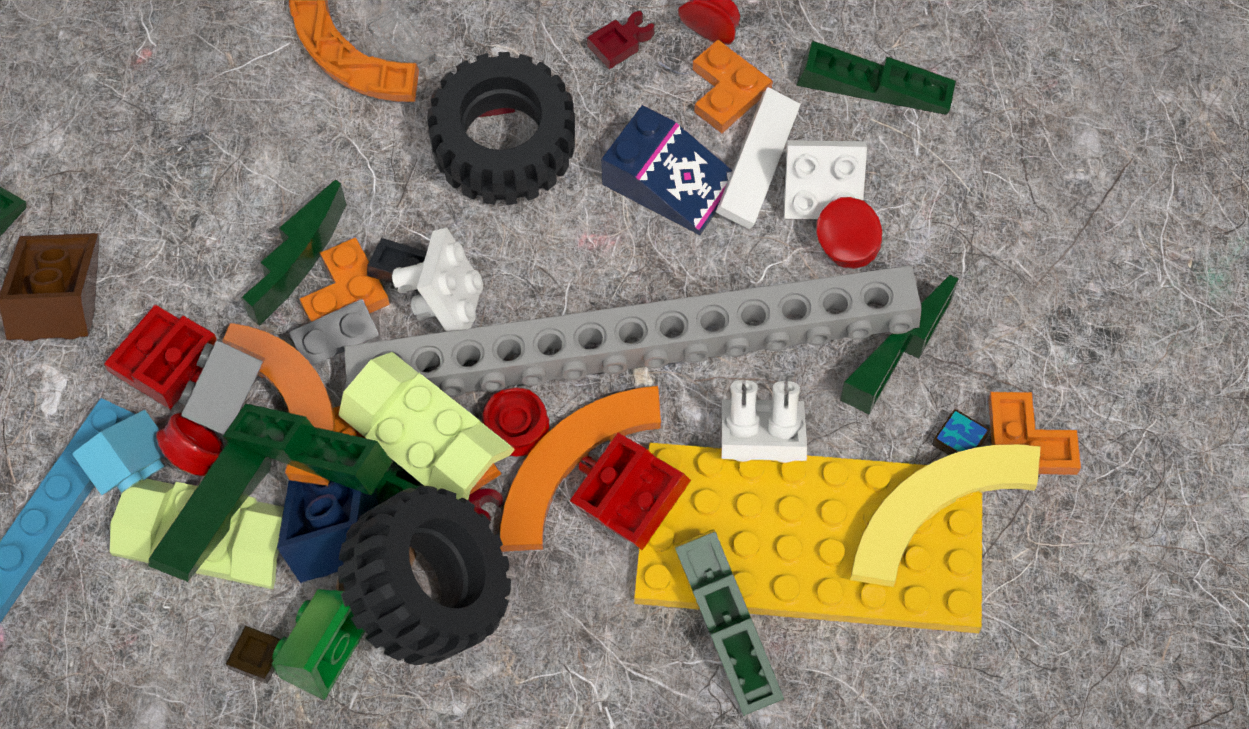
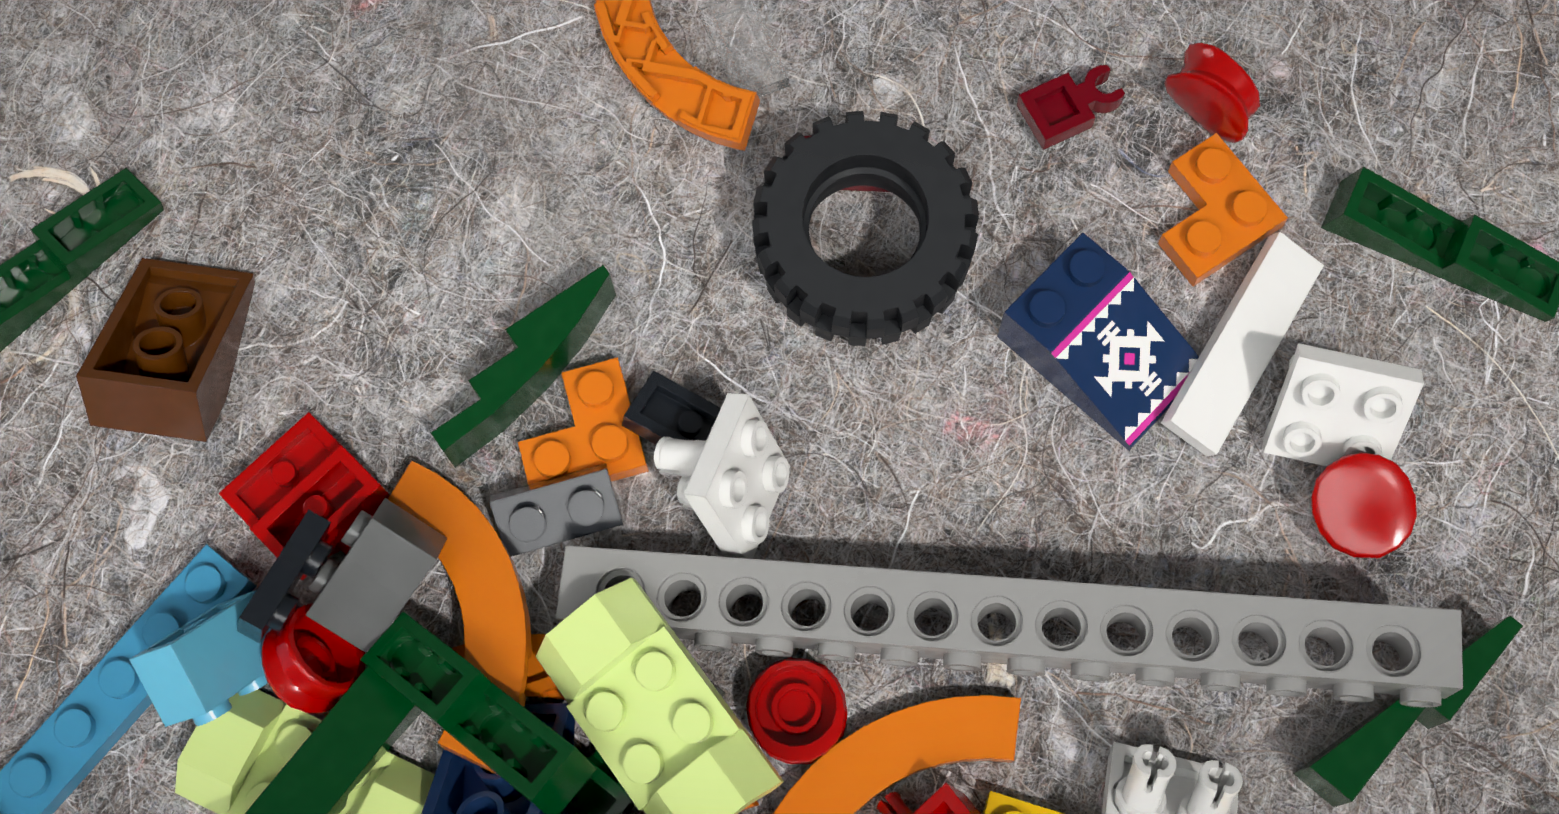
camera: 15 degrees right, 10 degrees up
none -> black plate [237,509,333,643]

